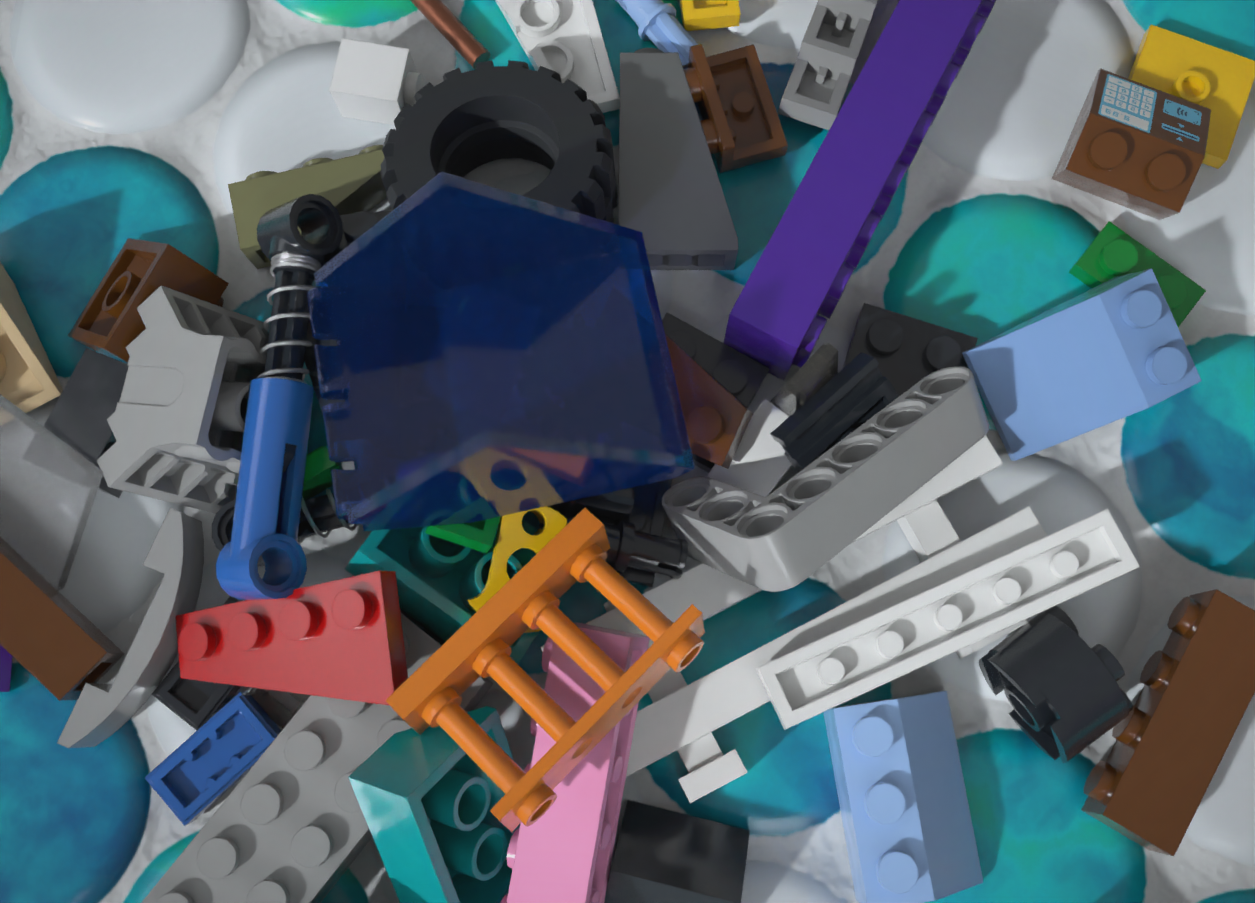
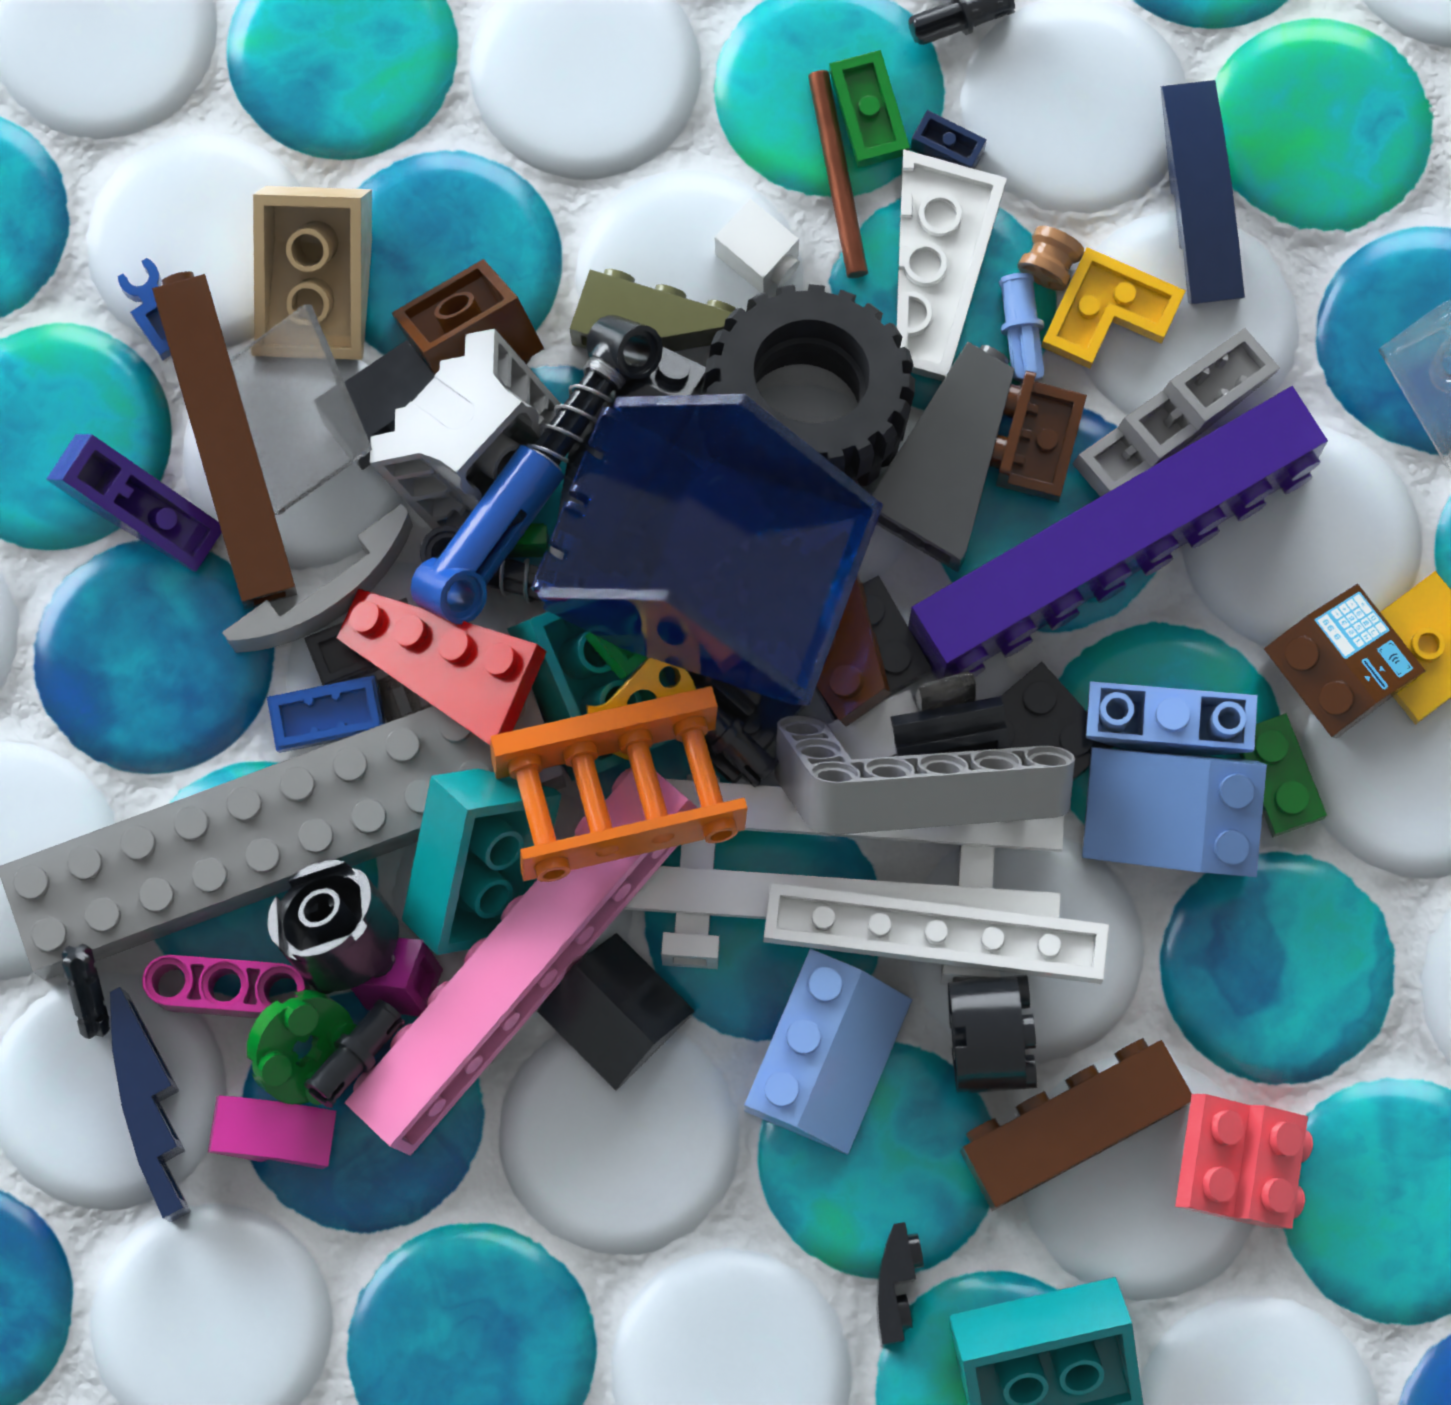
camera: 30 degrees right, 0 degrees up
none -> light blue slope [1086,681,1258,756]

